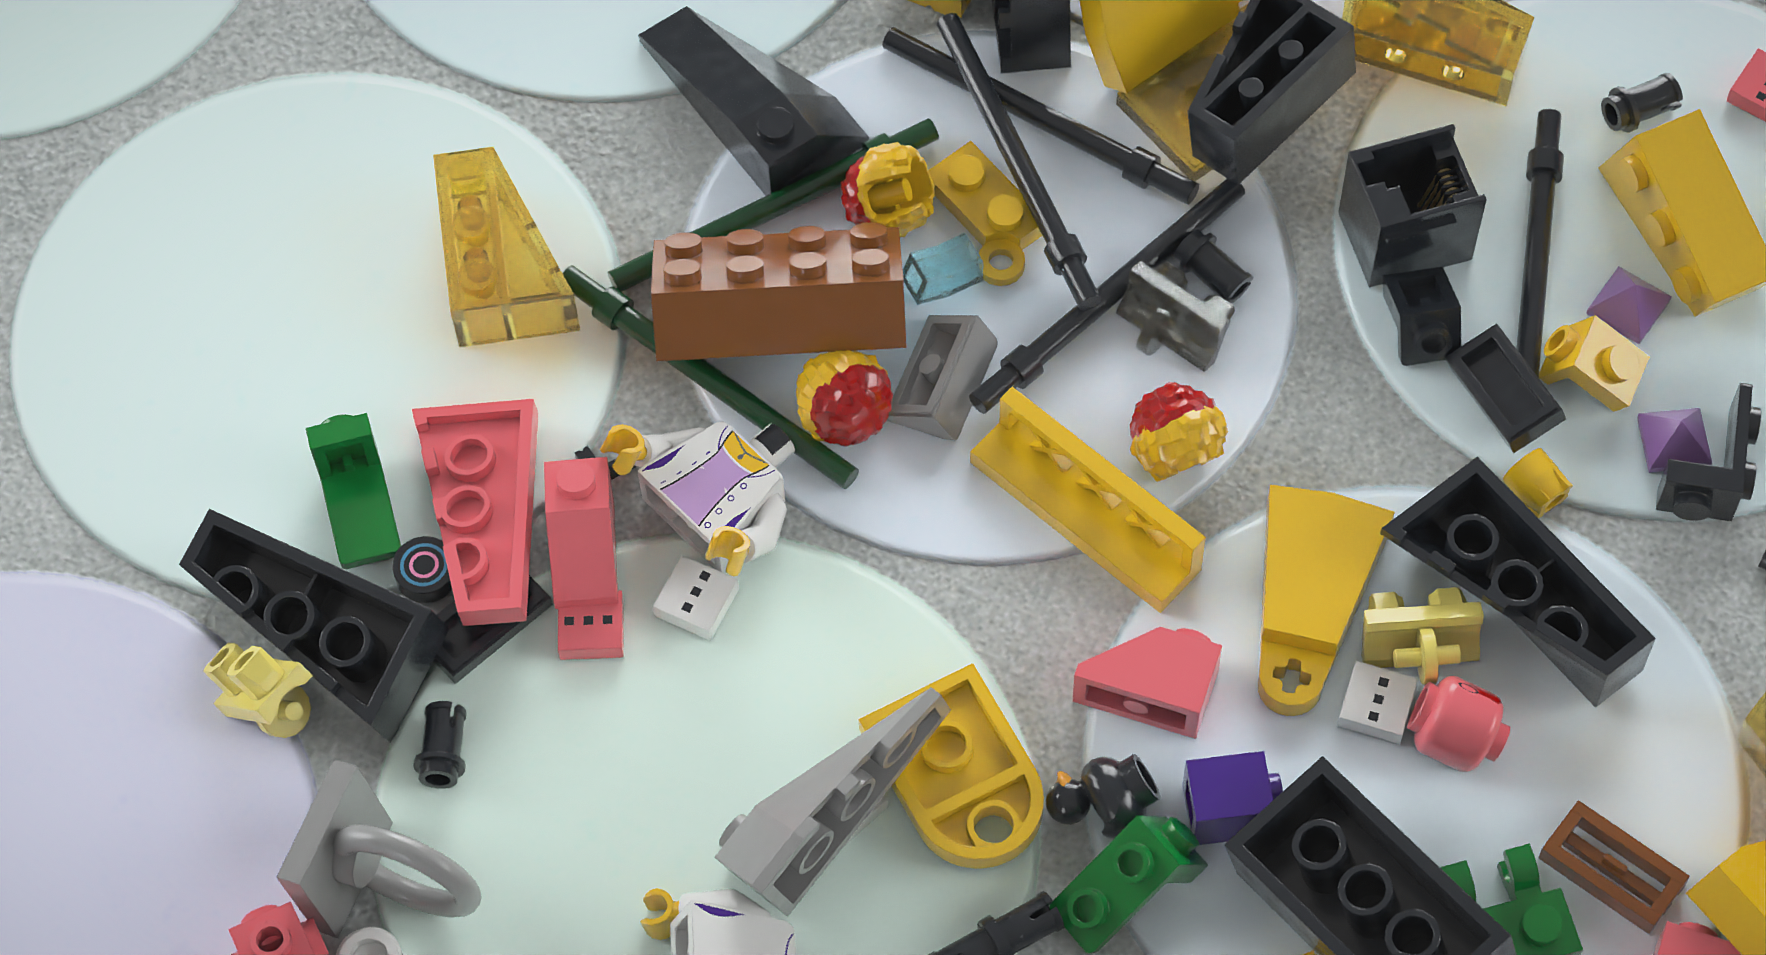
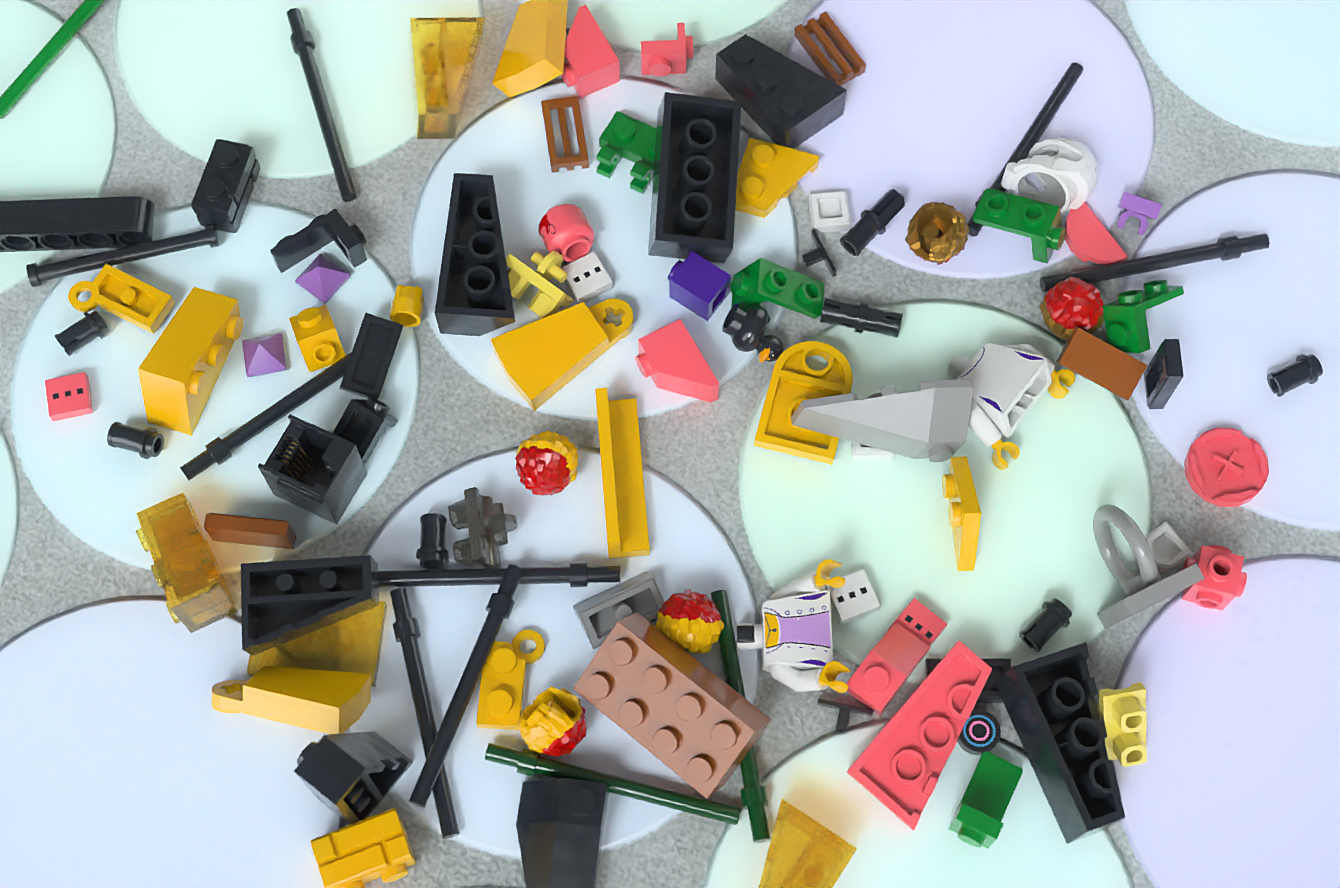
camera: 140 degrees left, 5 degrees up
clear light blue piece [903,233,983,305] -> none
none -> dark orange tile [203,513,296,549]
none -> yellow wing [942,456,981,571]

